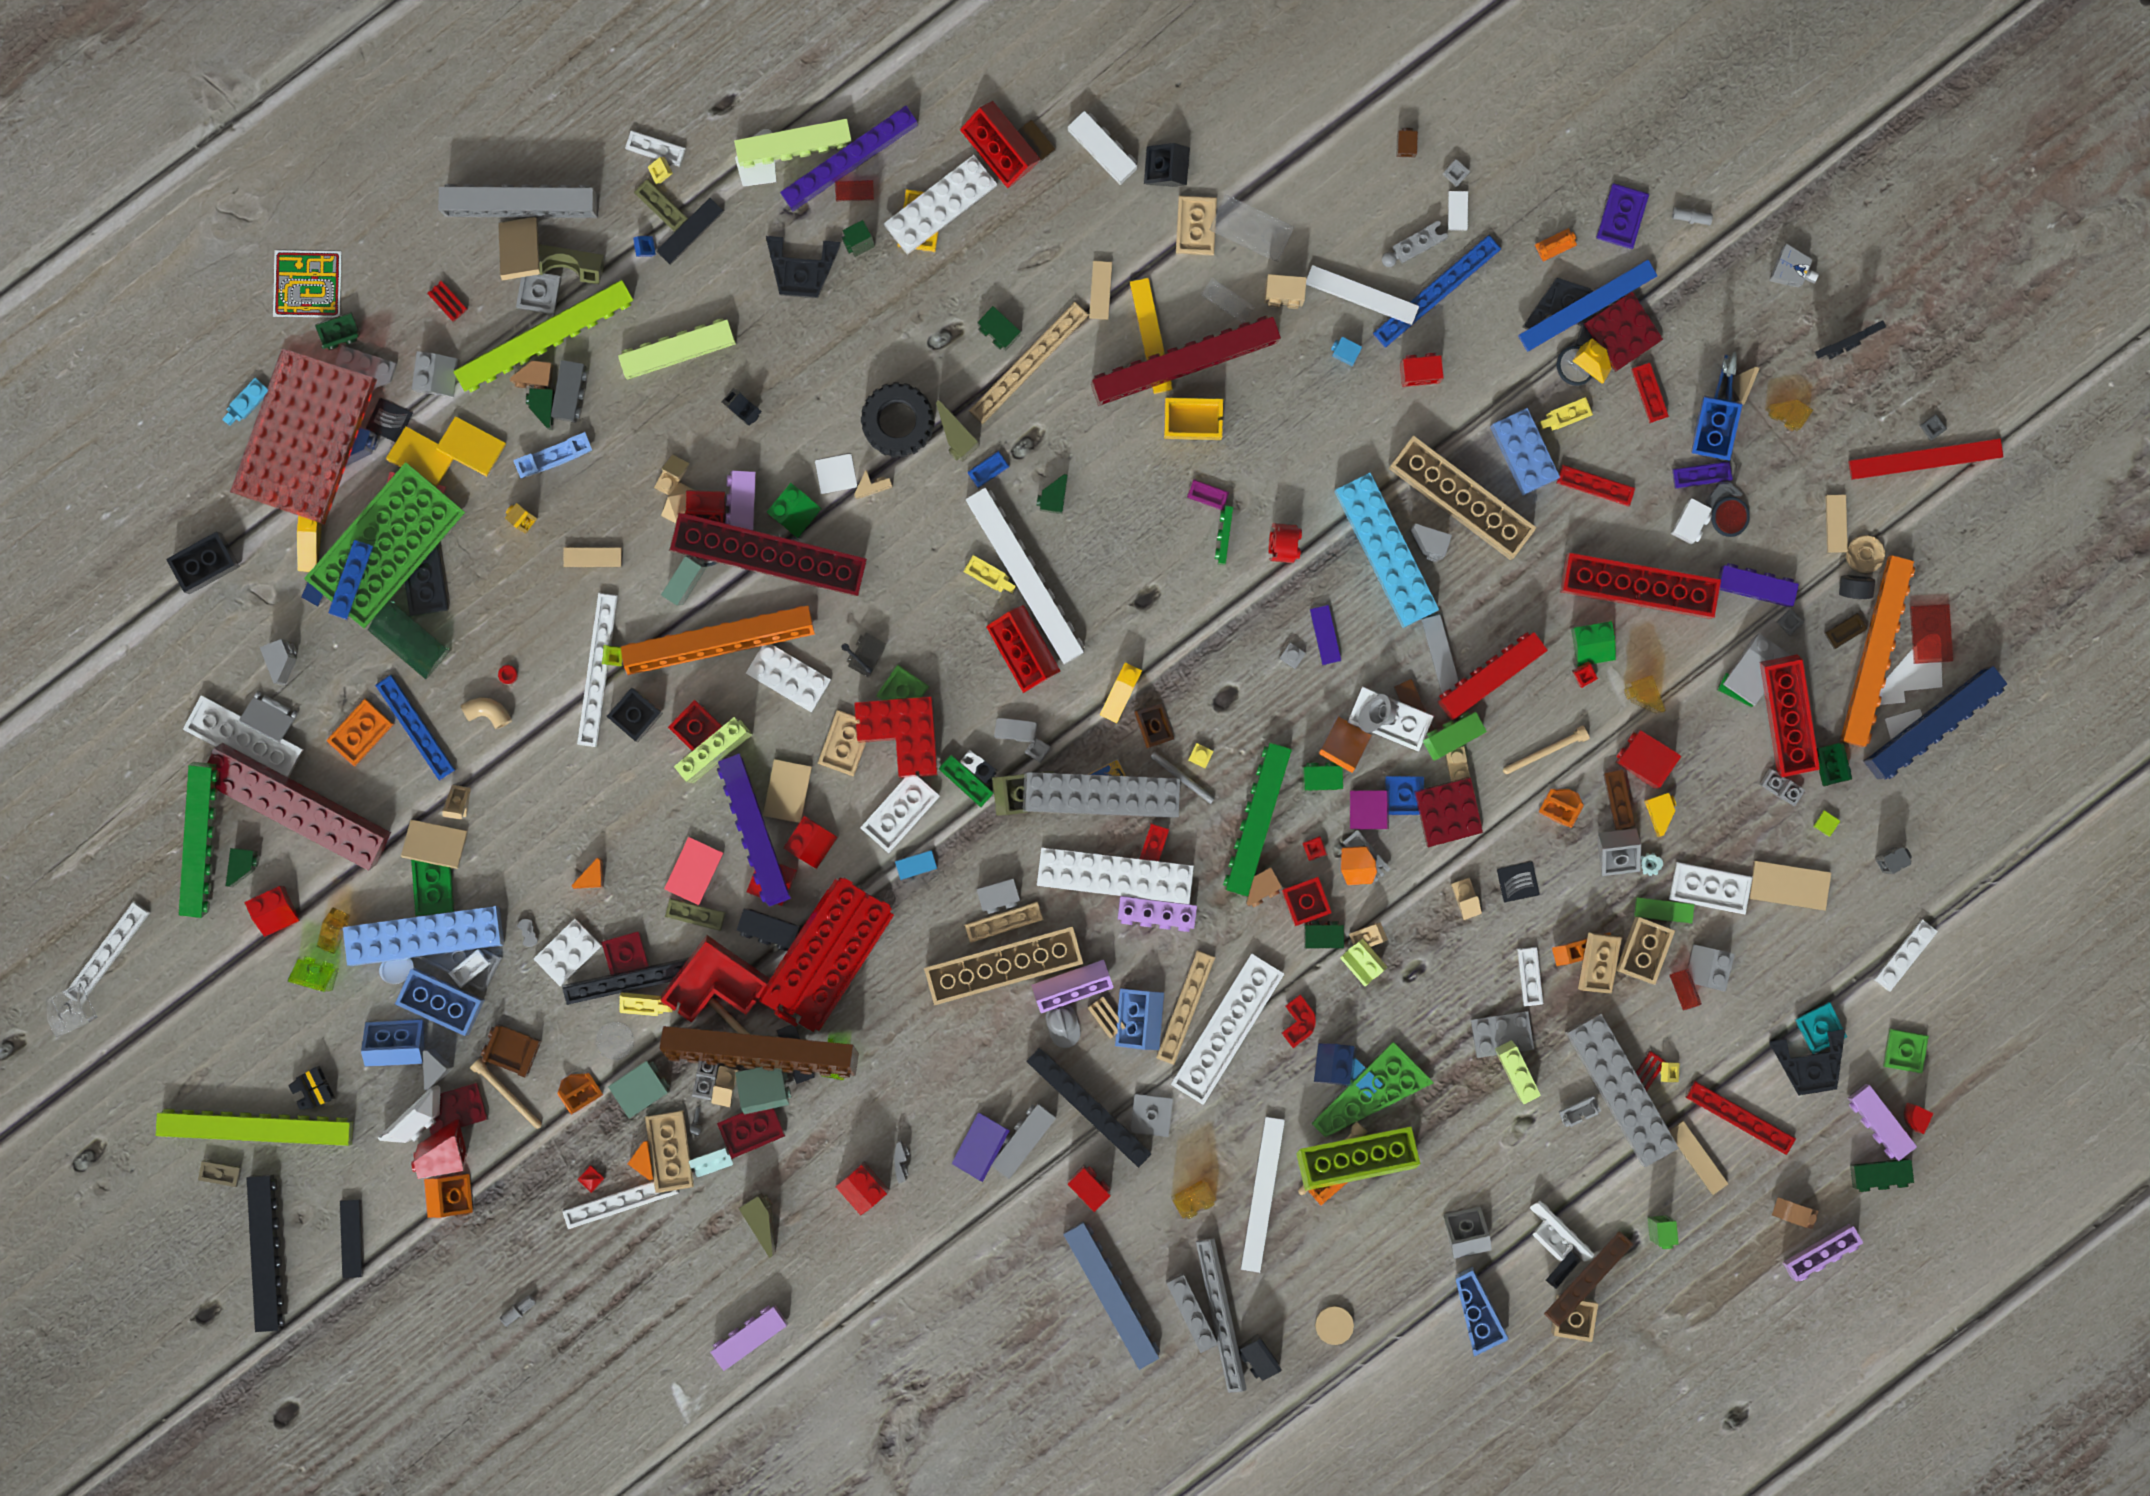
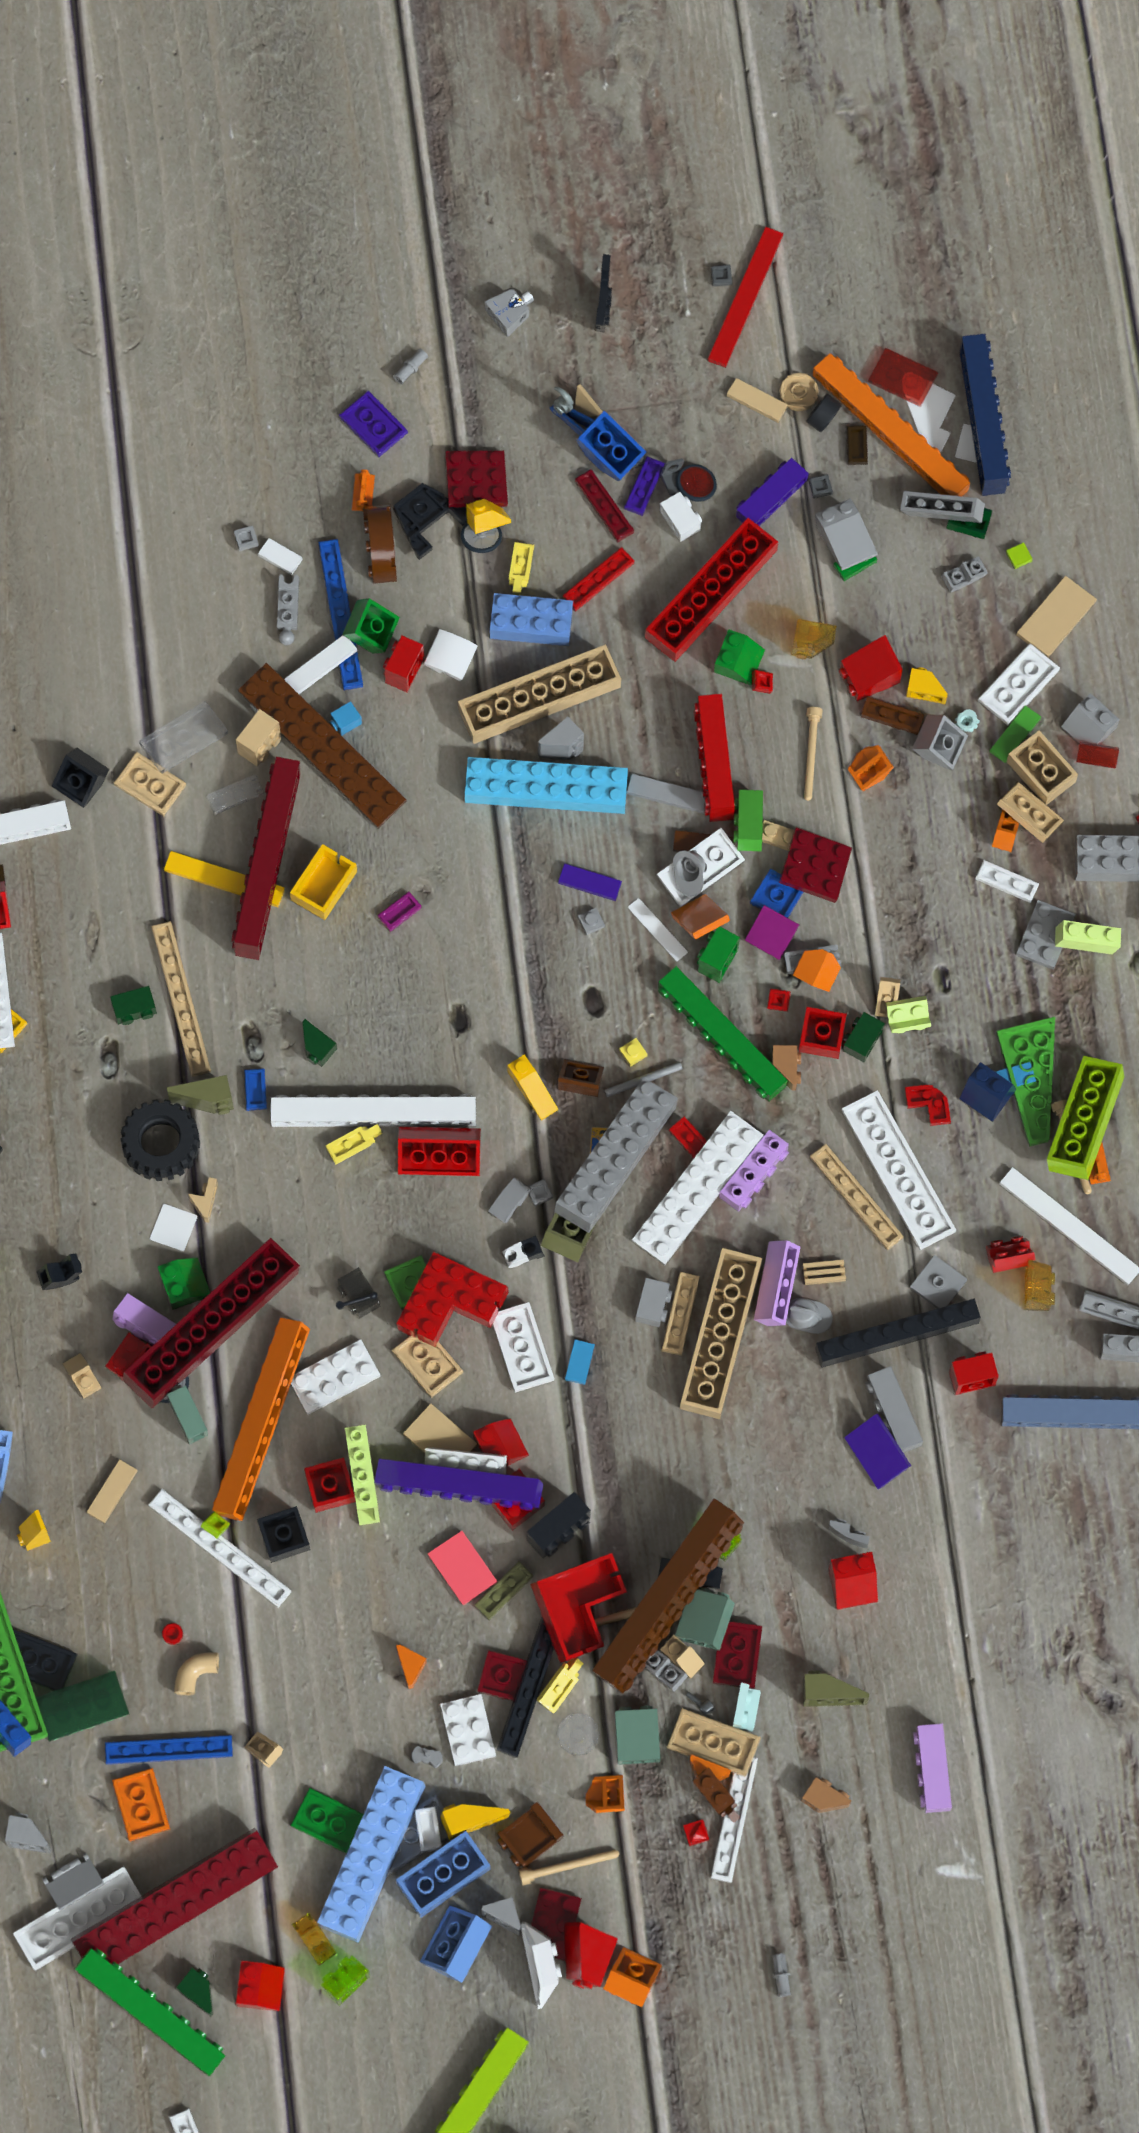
camera: 60 degrees left, 15 degrees down
black hips [288,1066,336,1110] -> none
black tile [340,1199,363,1278] -> none
white piece [379,958,413,984] -> none
tan tile [401,820,468,869] -> none
tan slope [661,482,693,523] -> none
red piece [759,877,894,1032] -> none
green plate [939,755,994,807] -> none
tan tile [1089,261,1112,320] -> none
medium blue slope [1115,989,1164,1050] -> none
green plate [1215,506,1233,565] -> none
red brick [1268,523,1302,563] -> none
reddish brown brick [1396,128,1418,158] -> none
tan slope [1451,878,1482,920] -> none
black sticker [1497,862,1540,903] -> none
blue tile [1518,260,1657,352] -> none
red plate [1631,363,1669,423] -> none
red brick [1759,654,1820,777] -> none
clear yellow slope [1765,399,1813,431] -> none
dark grey brick [1875,847,1912,874] -> none
none -> reddish brown plate [238,662,407,829]
none -> green brick [342,598,400,654]
none -> reddish brown brick [363,504,397,584]
none -> white slope [423,629,478,681]
none -> white plate [425,1447,507,1475]
none -> yellow slope [440,1804,510,1840]
none -> dark red tile [575,469,634,543]
none -> white sticker [628,898,688,961]
none -> reddish brown hinge [692,1767,740,1823]
none -> medium nougat slope [801,1777,851,1813]
none -> light grey brick [900,491,985,523]
none -> red brick [986,1236,1036,1273]

